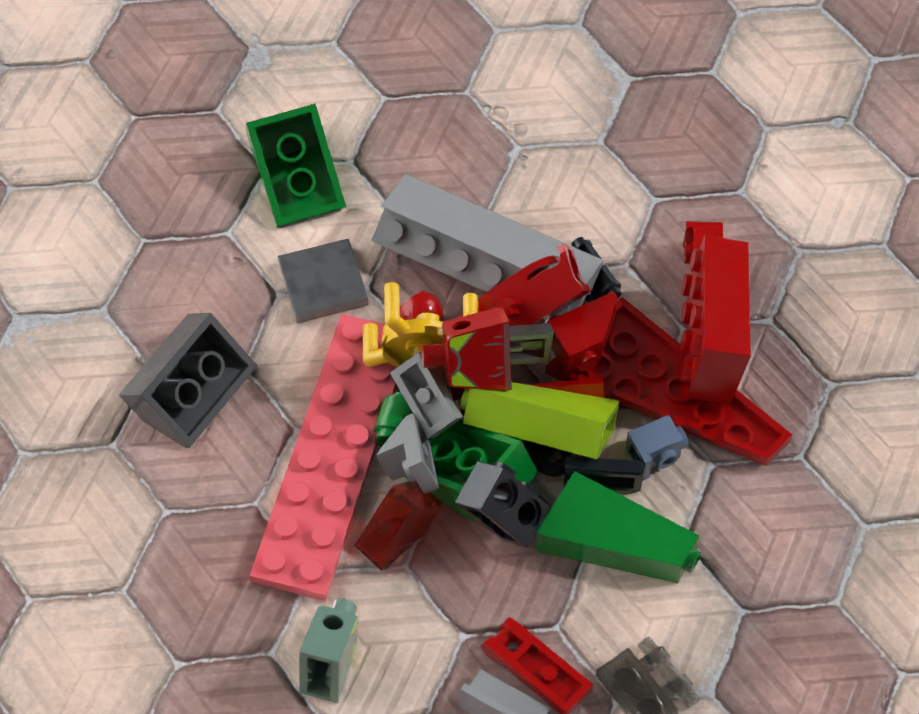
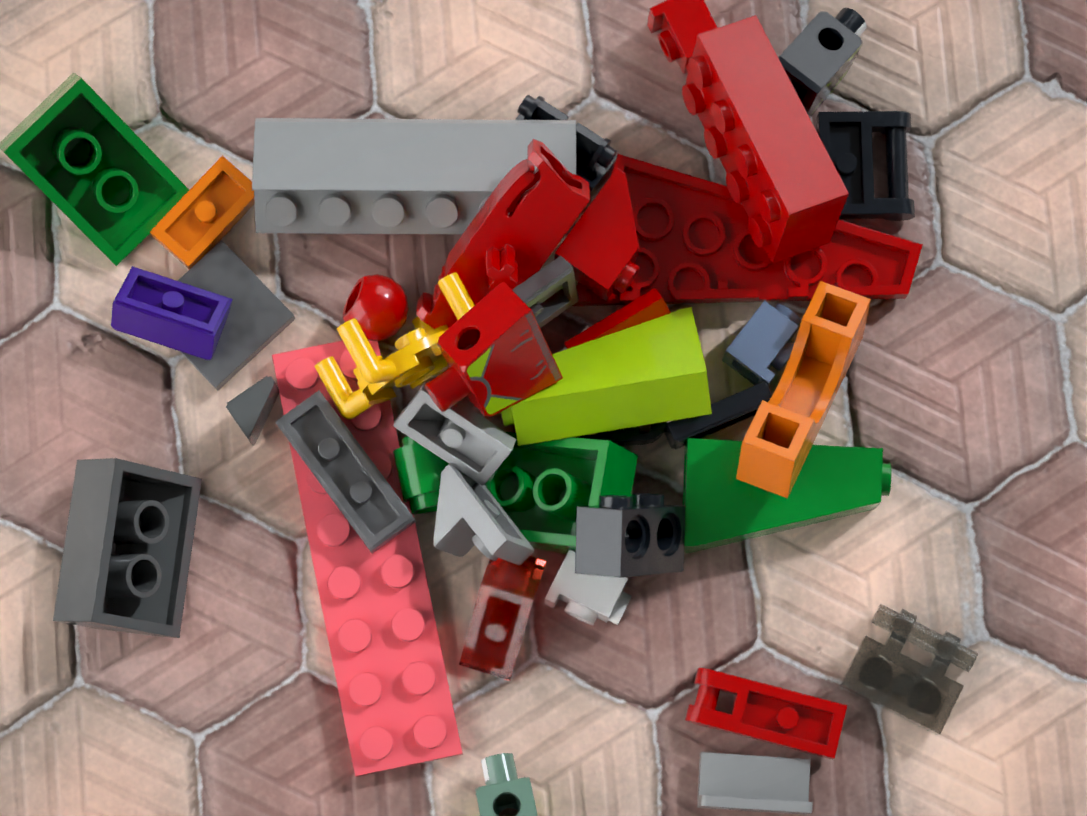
camera: 30 degrees left, 20 degrees up
none -> dark purple slope [111,266,233,360]
none -> orange plate [150,155,255,270]
none -> dark grey slope [226,376,279,446]
none -> flat silver tile [276,390,416,554]
none -> white brick [544,550,632,625]
none -> orange arch [736,281,871,498]
none -> torso [778,8,867,118]
none -> black plate [816,111,915,221]

